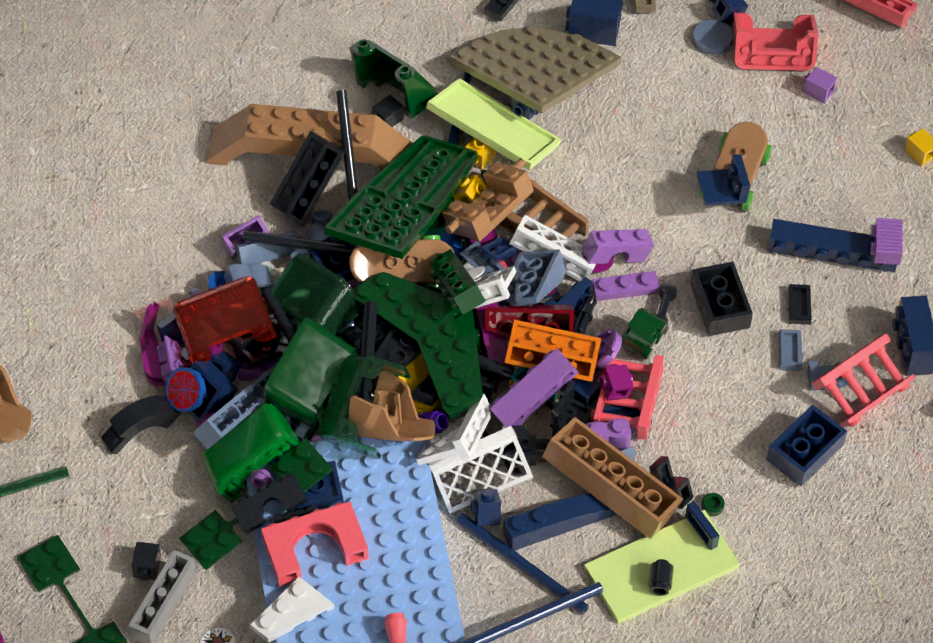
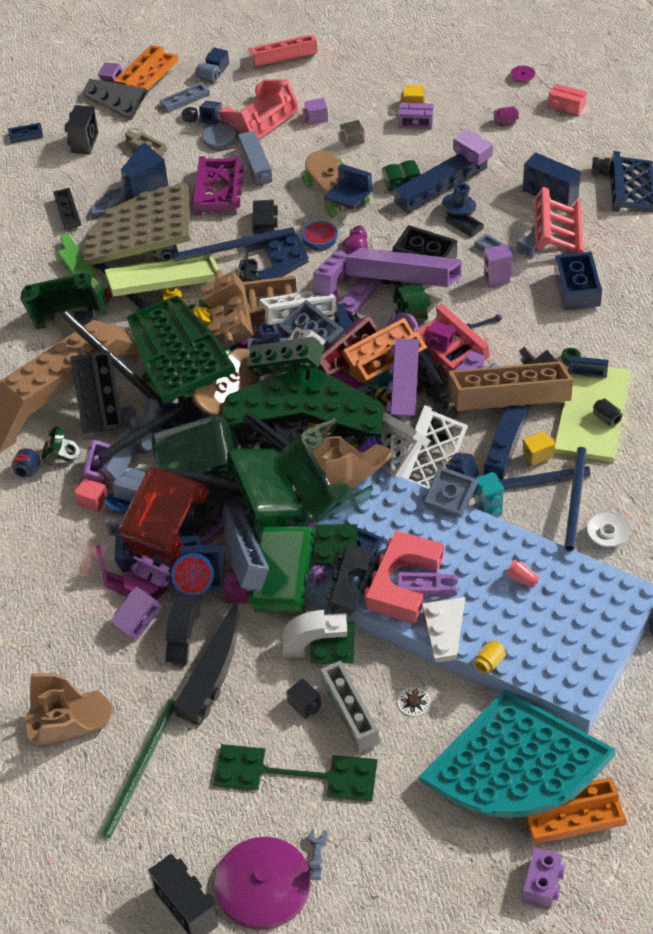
camera: 45 degrees left, 5 degrees down
none -> dark blue head [11,448,41,478]
none -> dark green tile [41,426,79,465]
none -> bright green piece [58,234,96,279]
none -> coral brick [74,478,108,512]
none -> sand blue tile [91,187,125,219]
none -> medium lavender brick [111,587,163,640]
none -> dark blue piece [172,227,295,262]
none -> black slope [174,603,240,726]
none -> magenta fence [193,156,244,216]
none -> sand blue brick [238,131,273,186]
none -> black hinge [238,253,257,282]
none -> dark blue wing [241,234,309,280]
none -> black brick [252,200,278,234]
none -> white arch [282,610,347,659]
none -> tile [302,221,338,250]
none -> clear smoke brick [338,120,365,148]
none -> magenta hair [341,225,368,255]
none -> medium lavender brick [345,248,462,287]
none -> dark green brick [382,160,421,191]
none -> medium lavender hinge [397,572,458,597]
none -> medium lavender brick [399,103,434,128]
none -> sand blue tile [423,466,478,518]
none -> dark blue piece [441,183,476,216]
none -> dark blue hinge [466,314,502,329]
none -> teal brick [475,472,504,518]
none -> medium lavender brick [483,244,513,288]
none -> yellow brick [522,431,555,466]

